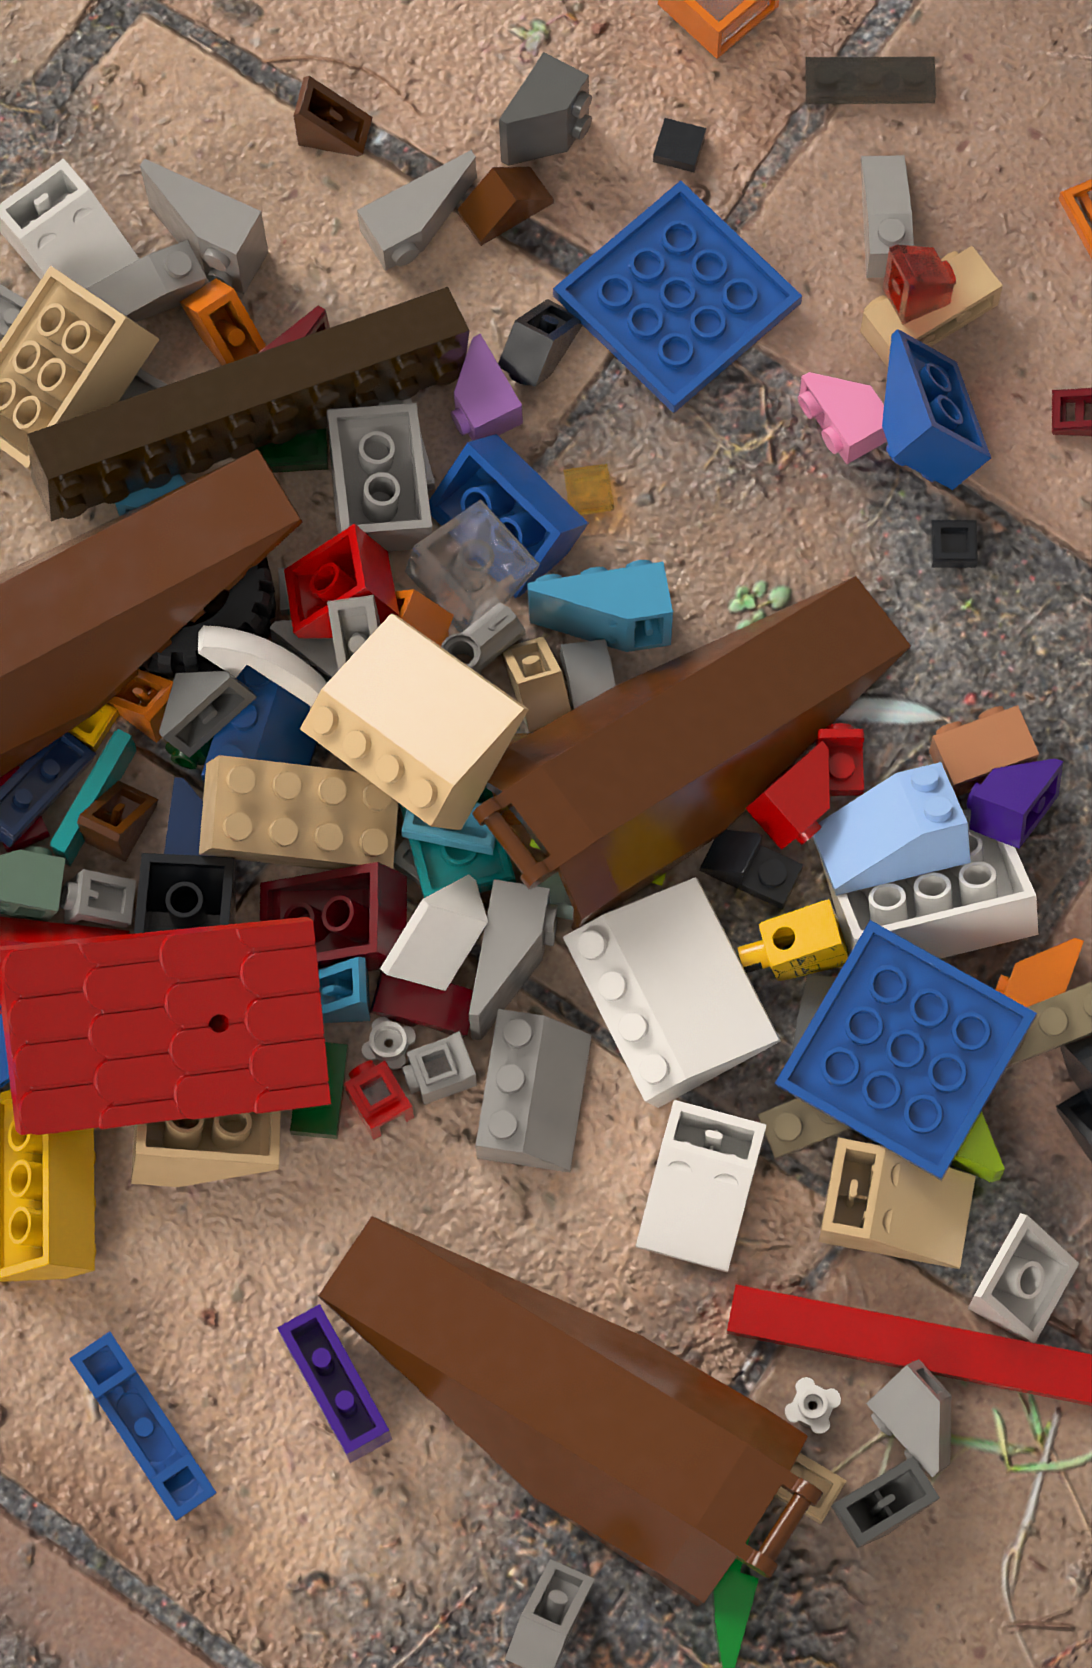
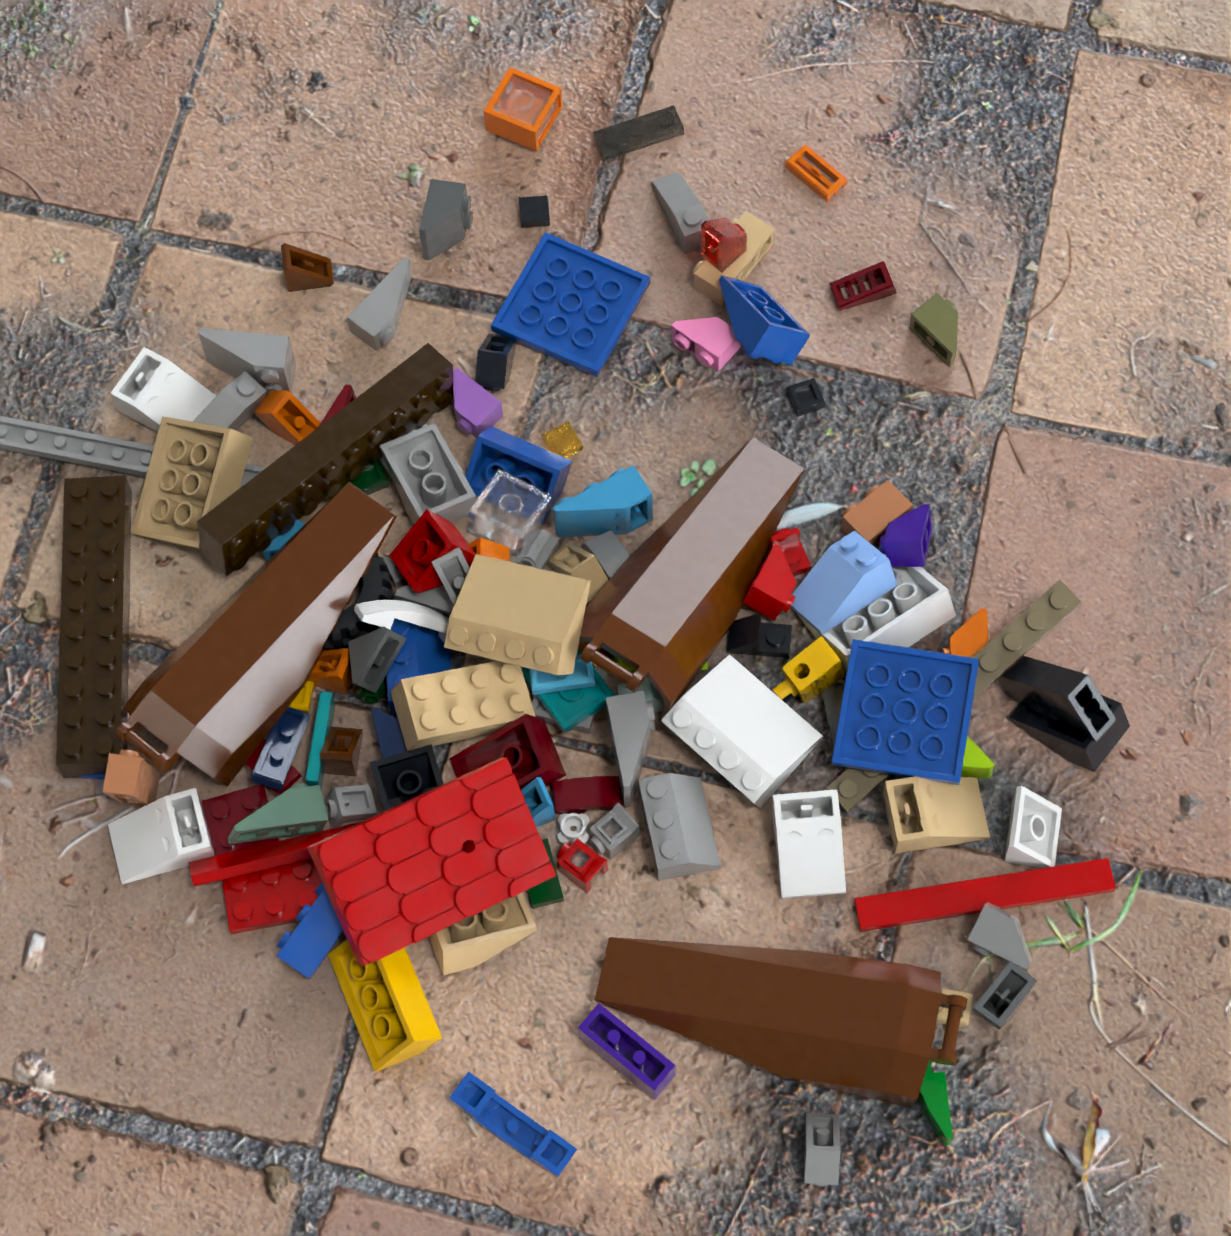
camera: 20 degrees left, 5 degrees down
white slope [380,875,488,991] -> none
reddish brown slope [457,167,554,246] -> none
white plate [785,1377,841,1434] -> none

